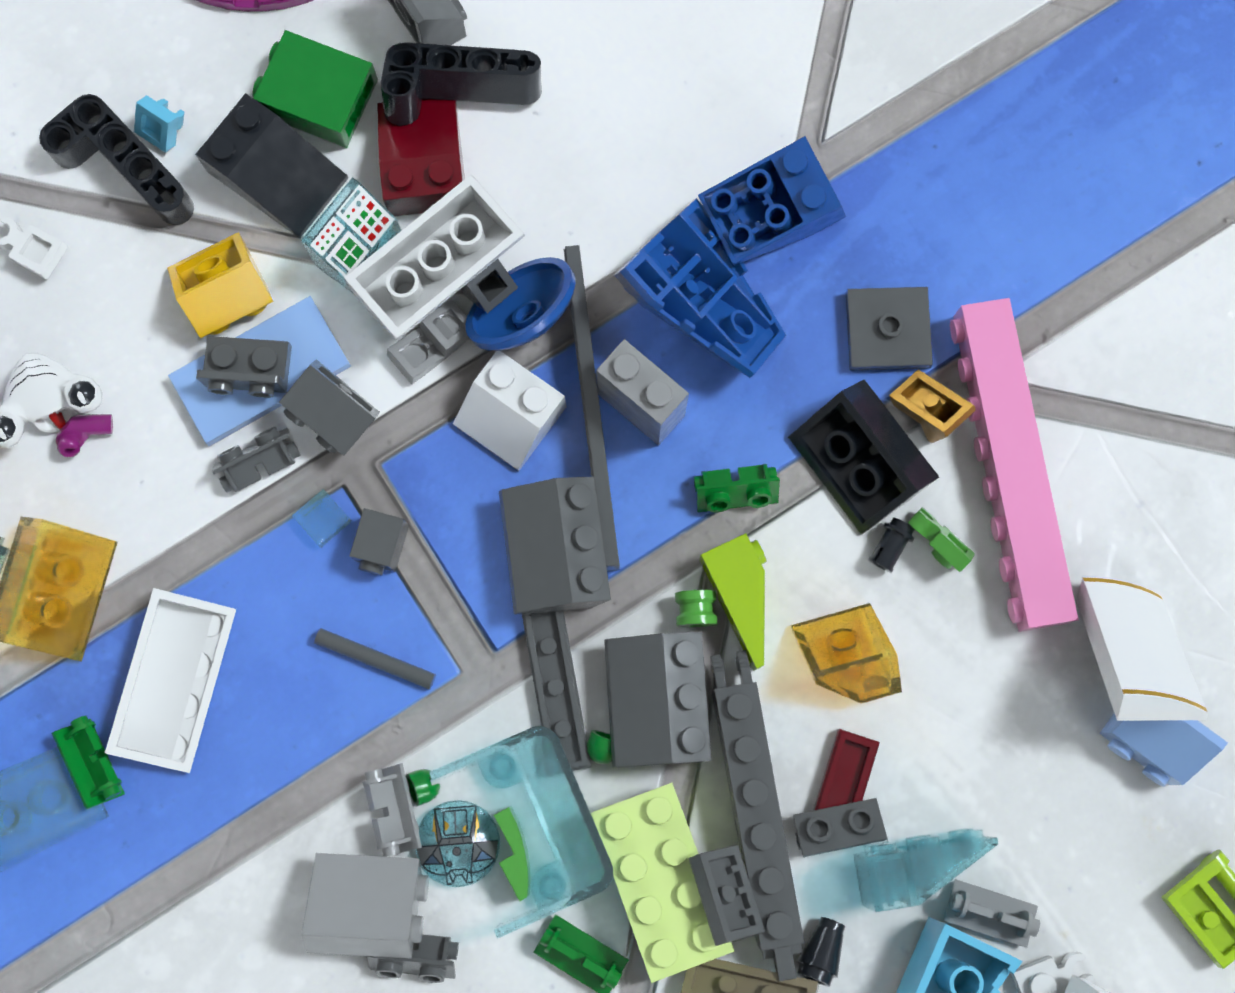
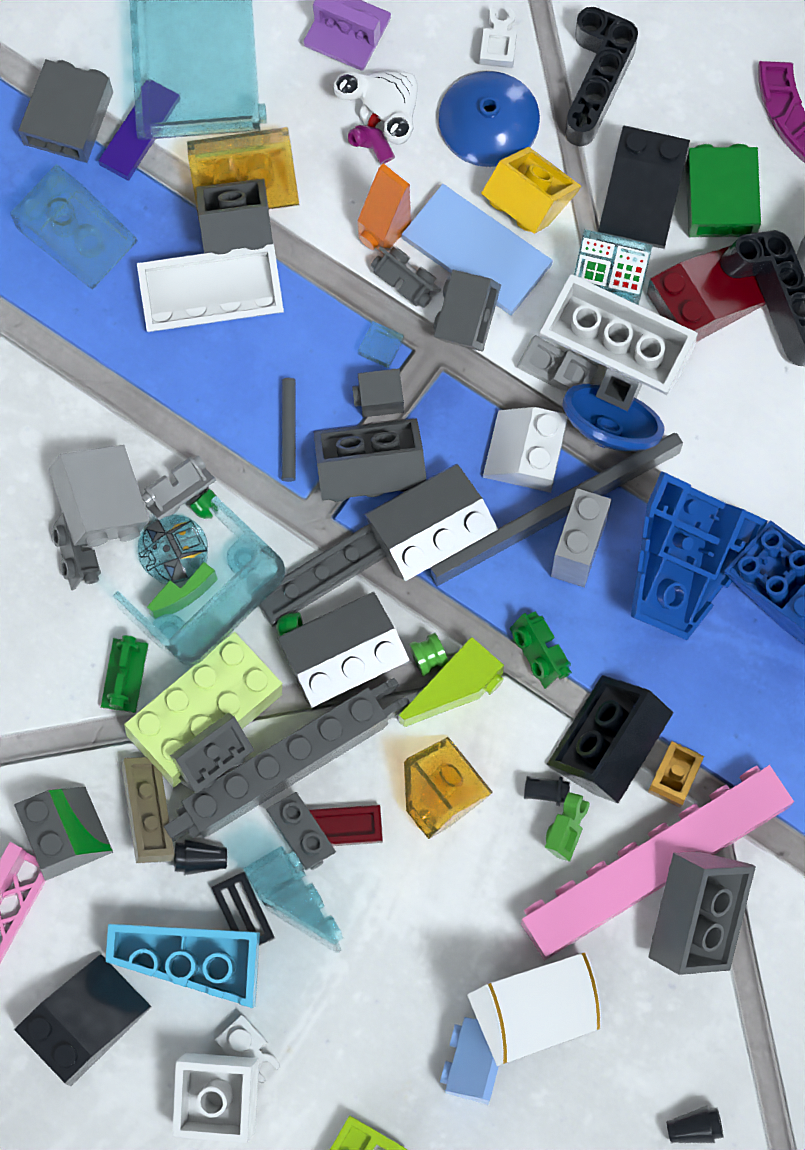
camera: 70 degrees right, 5 degrees down
green hinge [51,715,125,810] -> none
medium azure tile [134,95,185,153] -> none
dark grey bracket [196,336,292,398] -> none
dark grey plate [846,287,933,370] -> none
light grey hinge [943,879,1040,948] -> none
none -> dark grey brick [196,178,273,255]
none -> black tile [211,872,276,946]
none -> dark grey slope [313,418,426,502]
none -> orange slope [357,163,411,254]
none -> blue dish [439,71,540,167]
none -> dark grey slope [648,852,756,975]

